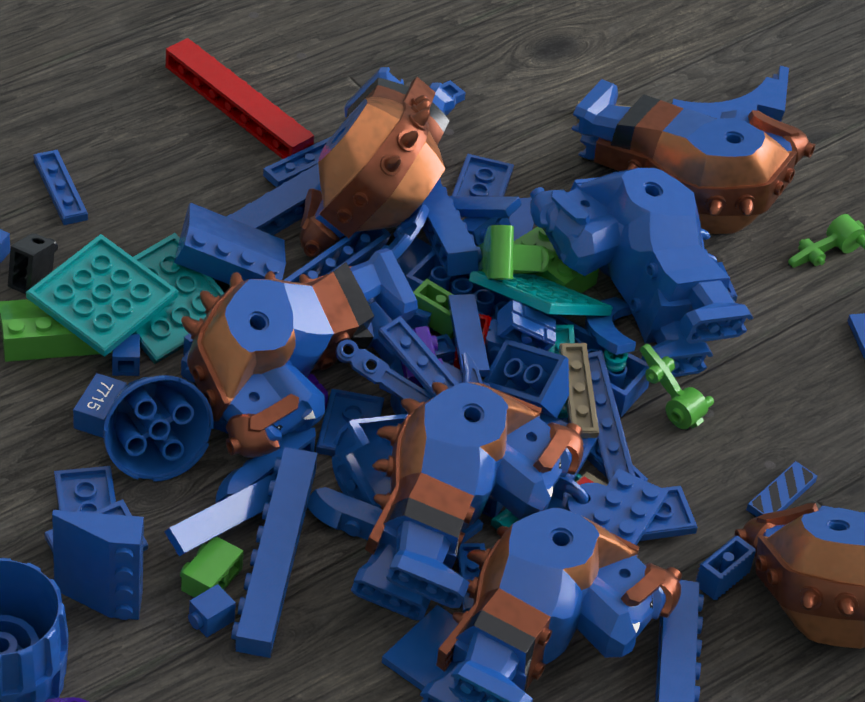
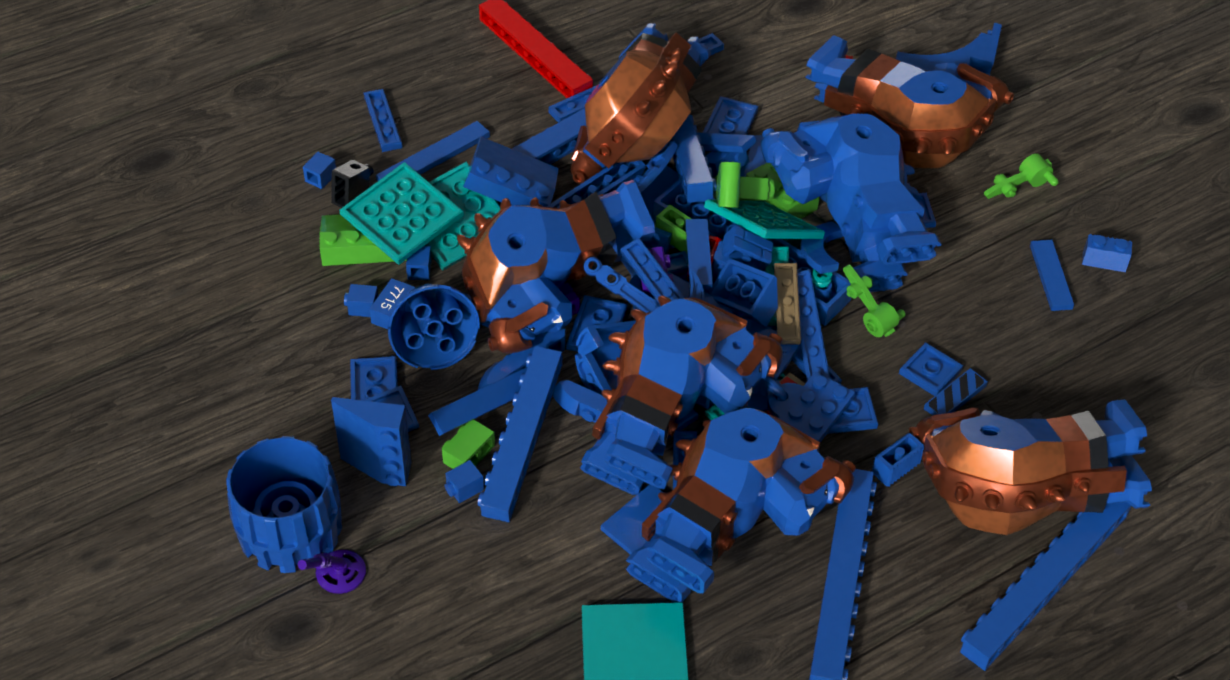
camera: 10 degrees right, 5 degrees up
none -> blue brick [344,284,378,317]
none -> blue tile [376,121,490,181]
none -> blue tile [899,342,963,396]

